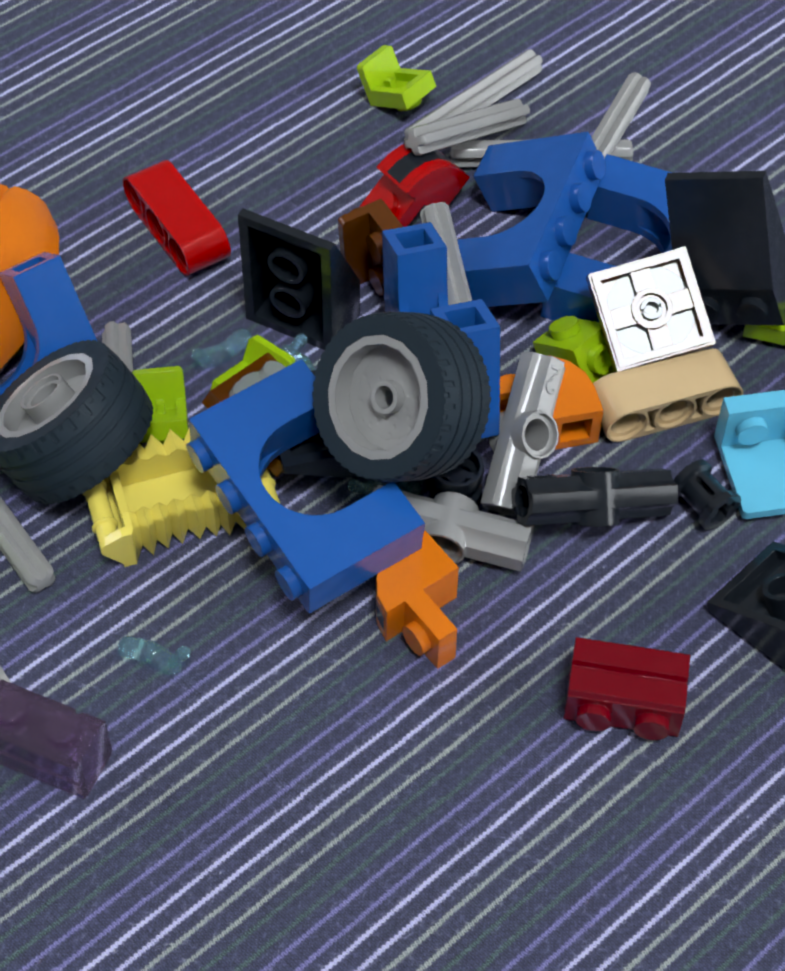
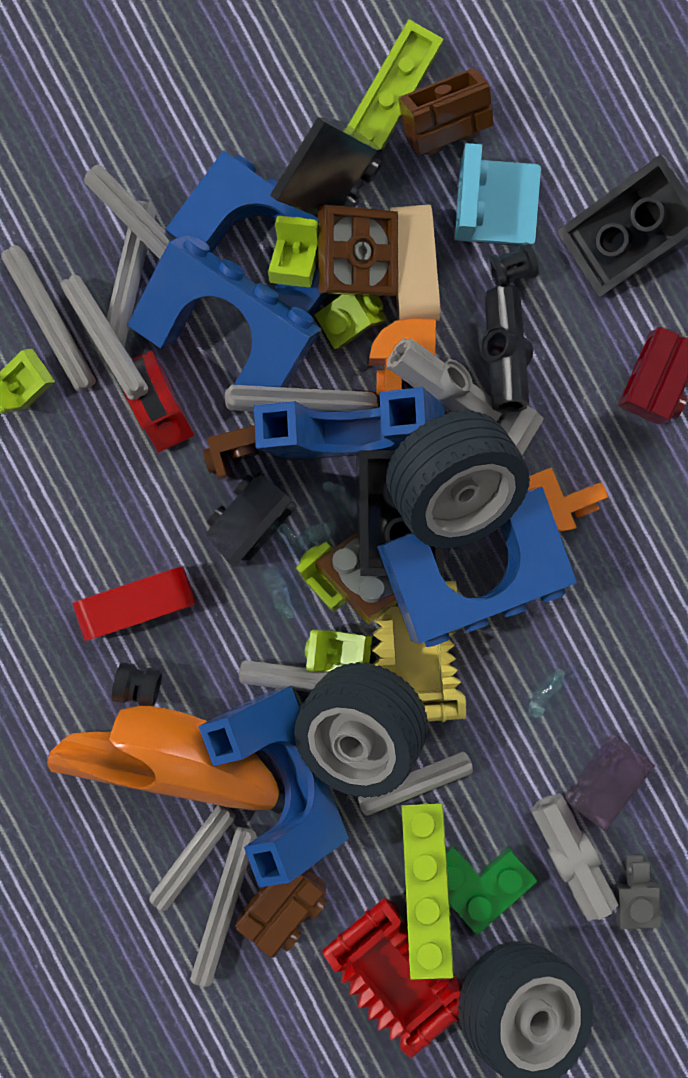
camera: 80 degrees left, 35 degrees up
none -> black wheel [111,661,163,707]
none -> lime bracket [268,216,318,288]

